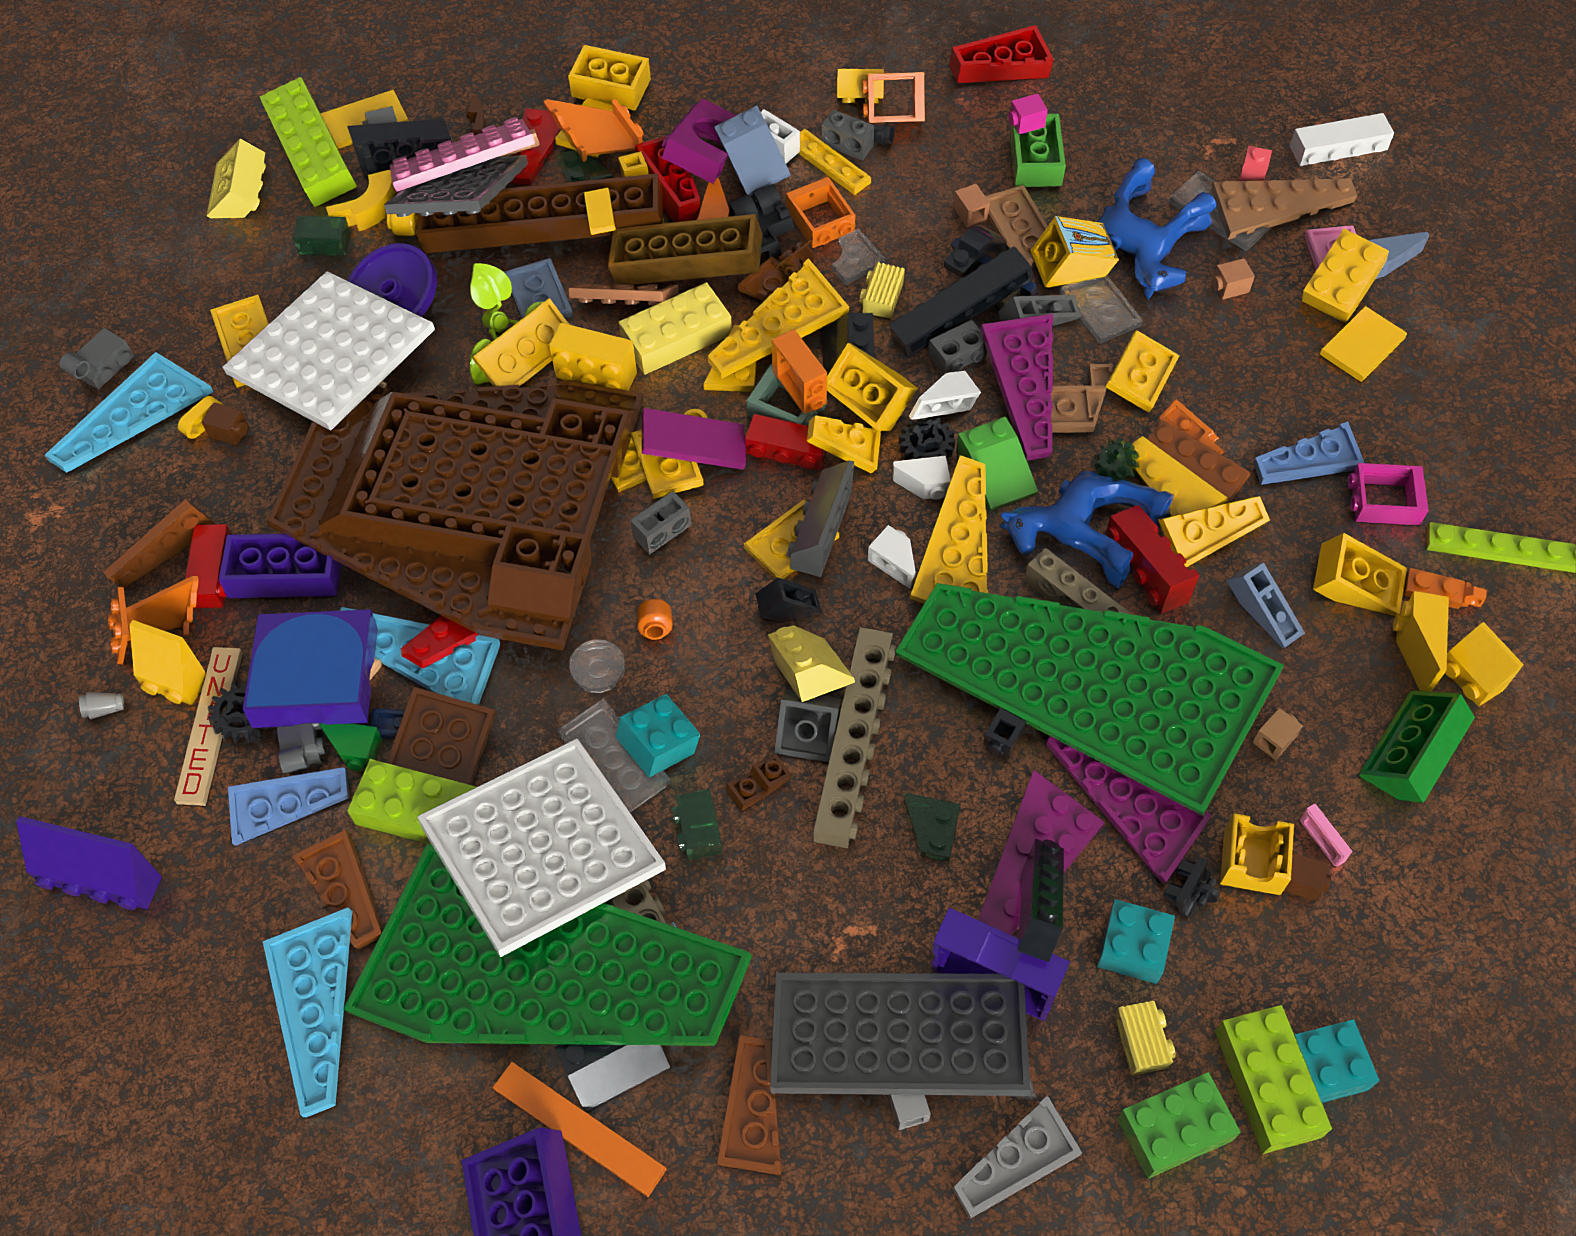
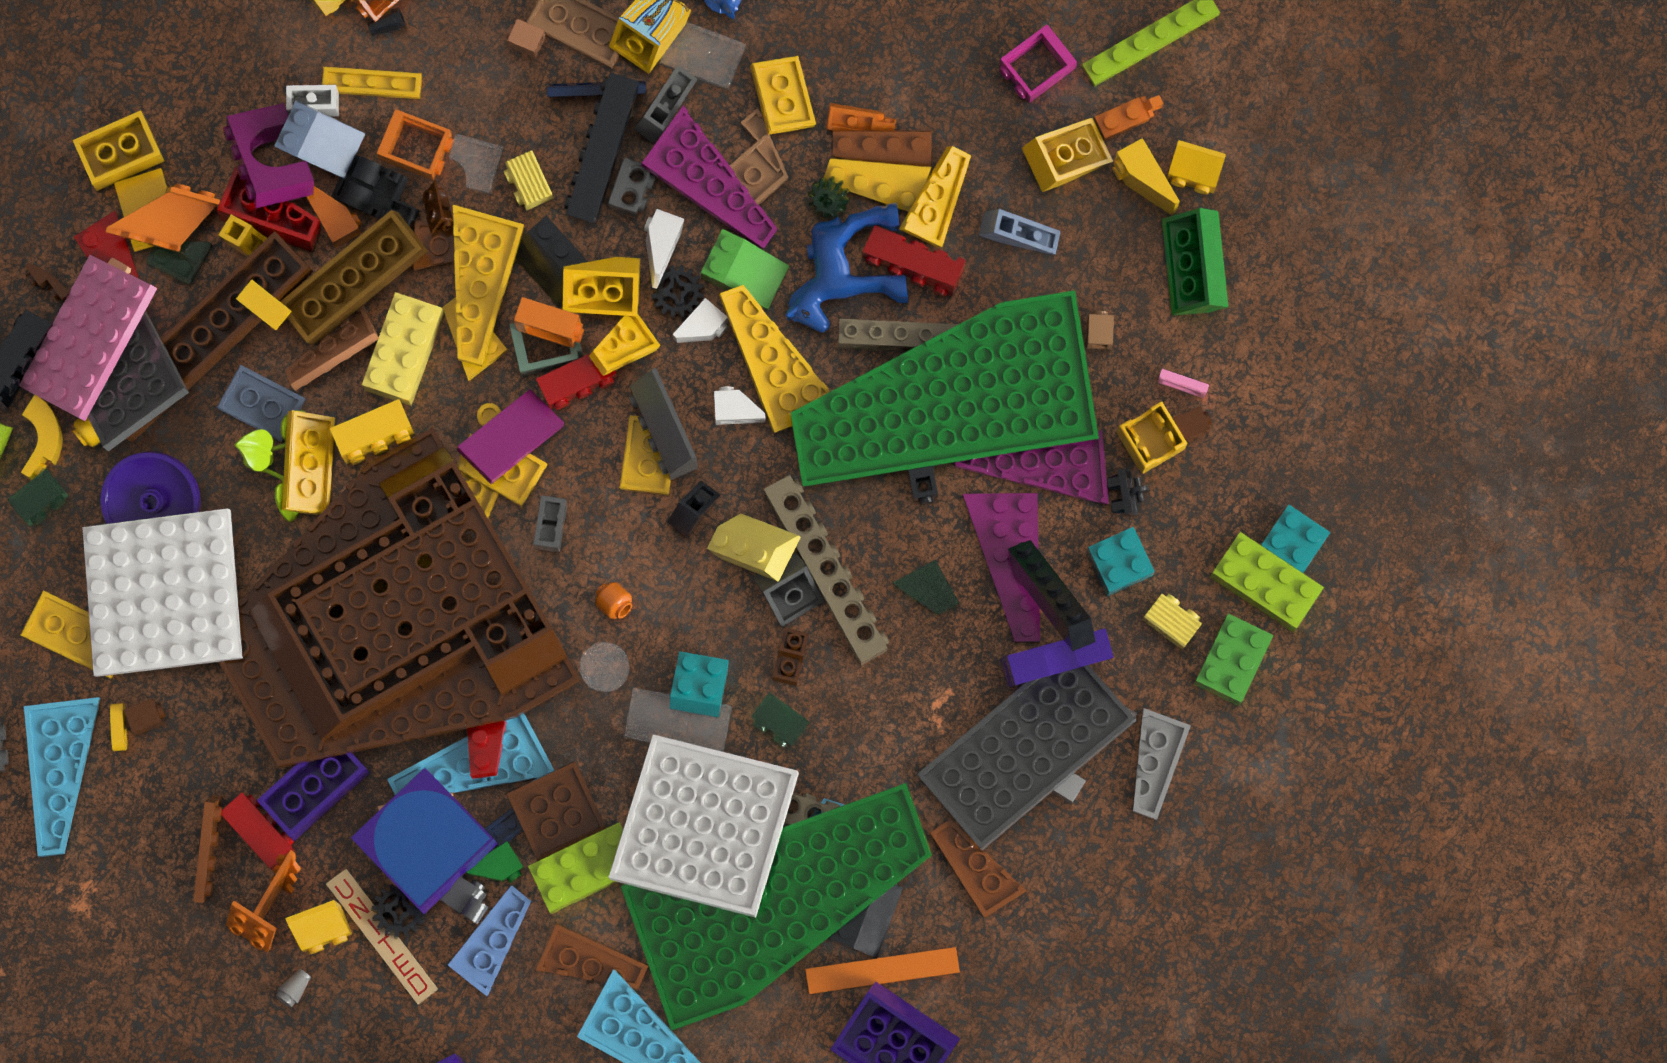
camera: 45 degrees left, 20 degrees up
dark grey brick [822,110,874,161] -> none
black arch [944,225,1006,278] -> none
medium blue wing [1253,421,1365,485] -> none

